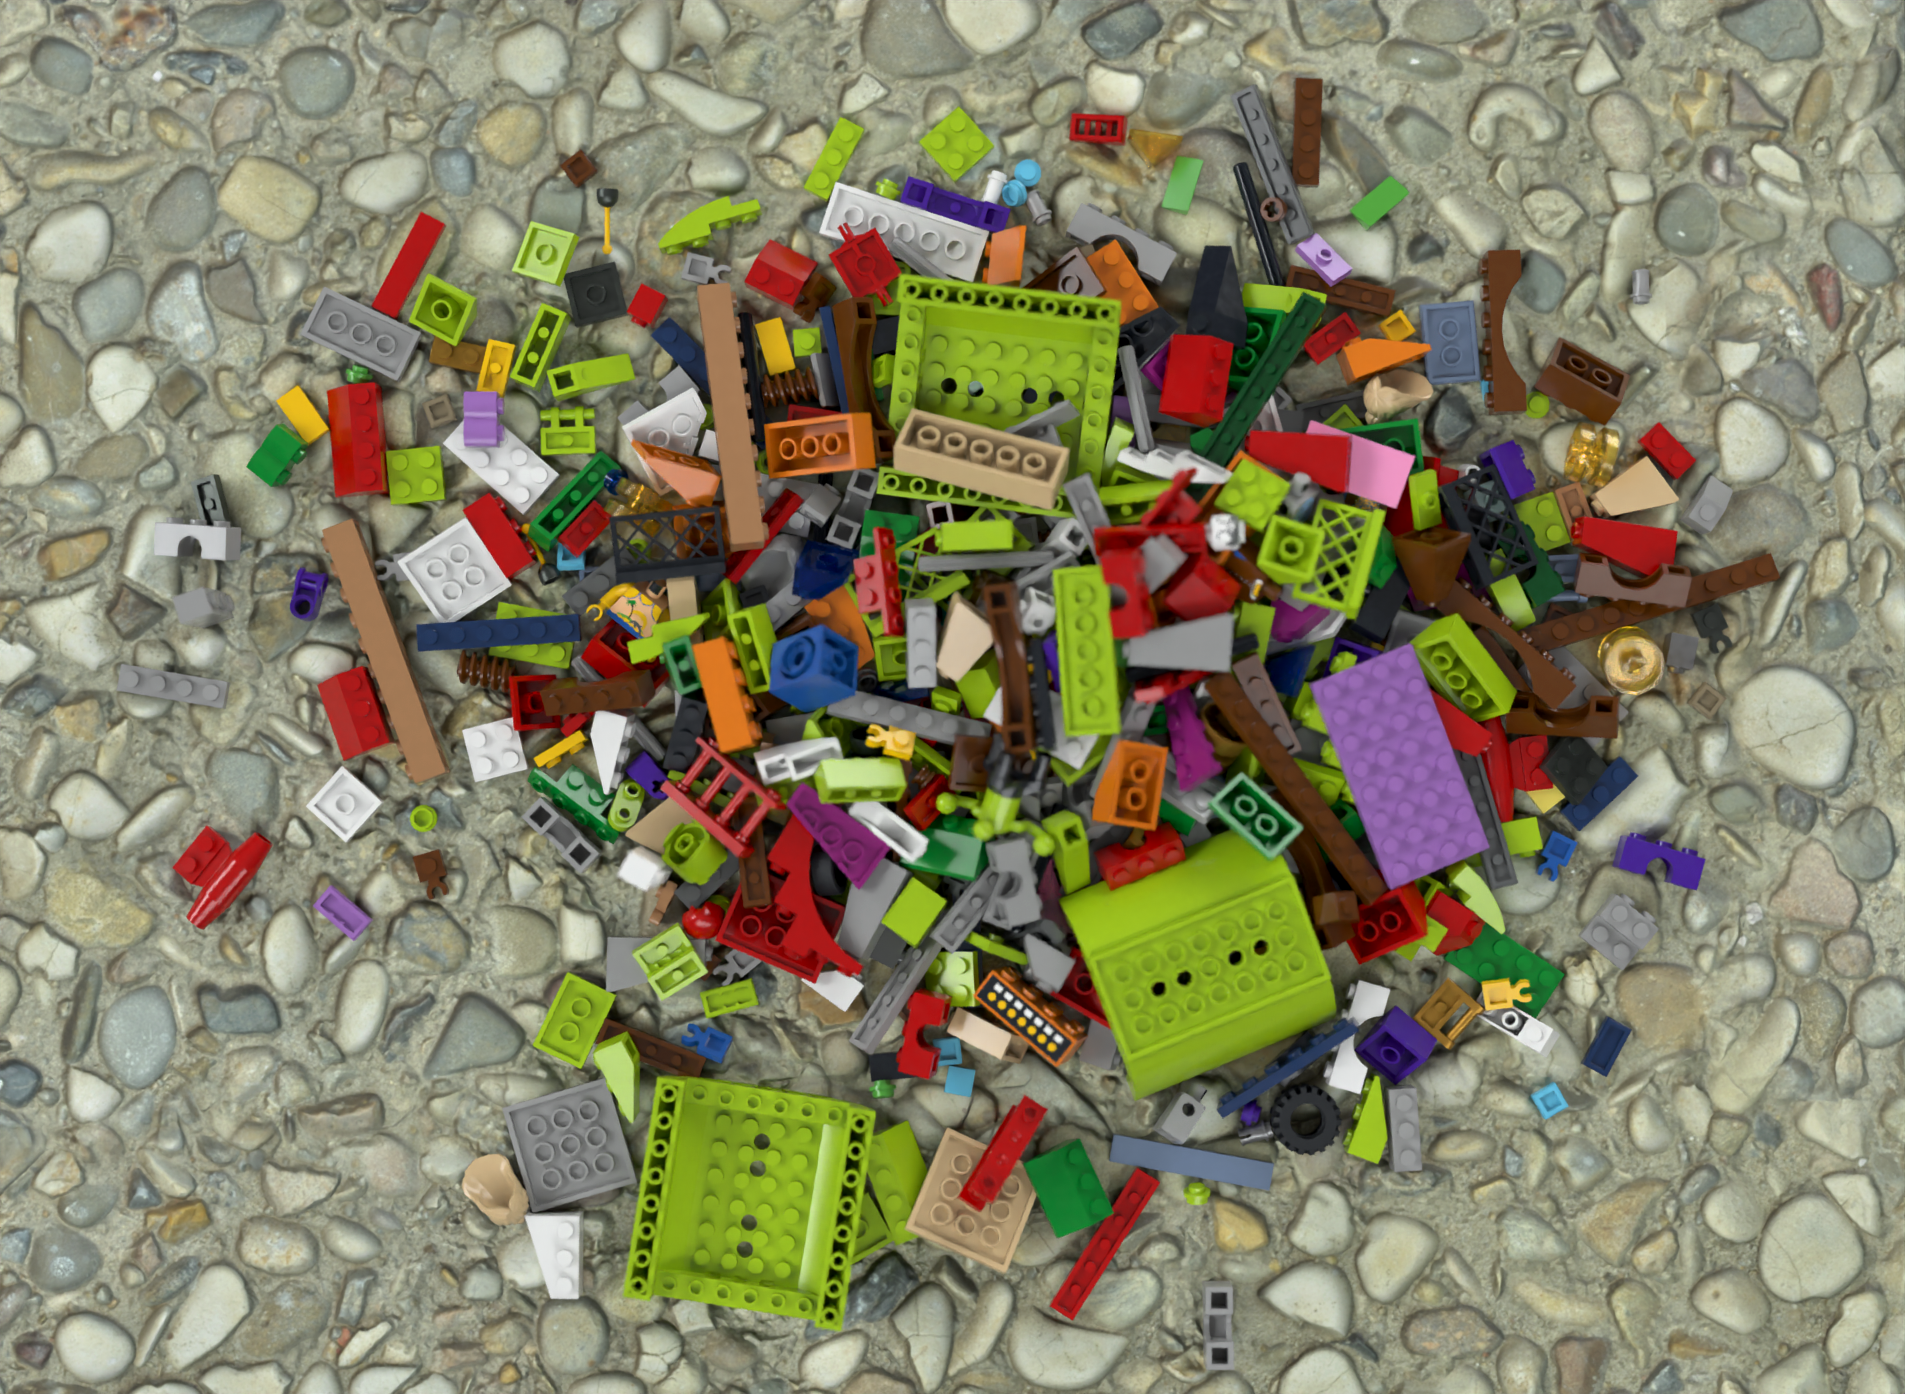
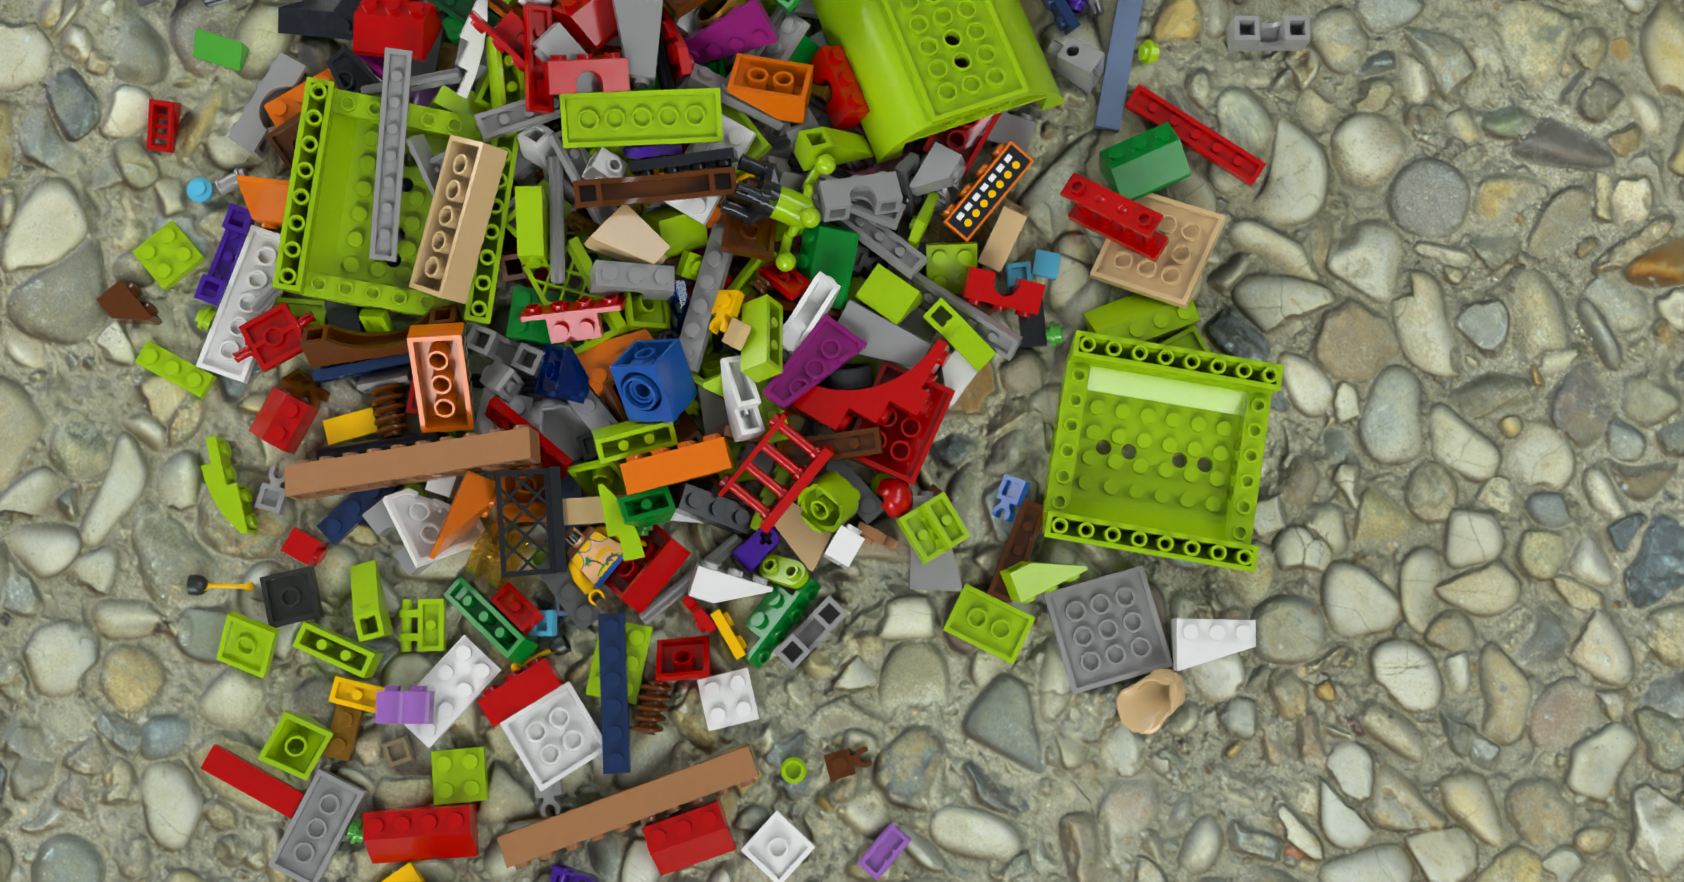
camera: 90 degrees left, 5 degrees down
reddish brown arch [540,669,656,716] -> none
reddish brown tile [560,150,598,188] -> none
clear blue plate [604,469,629,496] -> none
lime plate [700,978,759,1019] -> none
light grey plate [713,949,761,986] -> none
lime plate [793,328,822,358] -> none
white pin [981,170,1008,205] -> none
medium azure plate [1002,180,1027,207] -> none
clear yellow slope [1127,128,1183,170] -> none
none -> reddish brown slope [96,280,163,325]
none -> light grey plate [369,47,413,262]
none -> tan tile [722,317,752,351]
none -> lime slope [923,298,996,372]

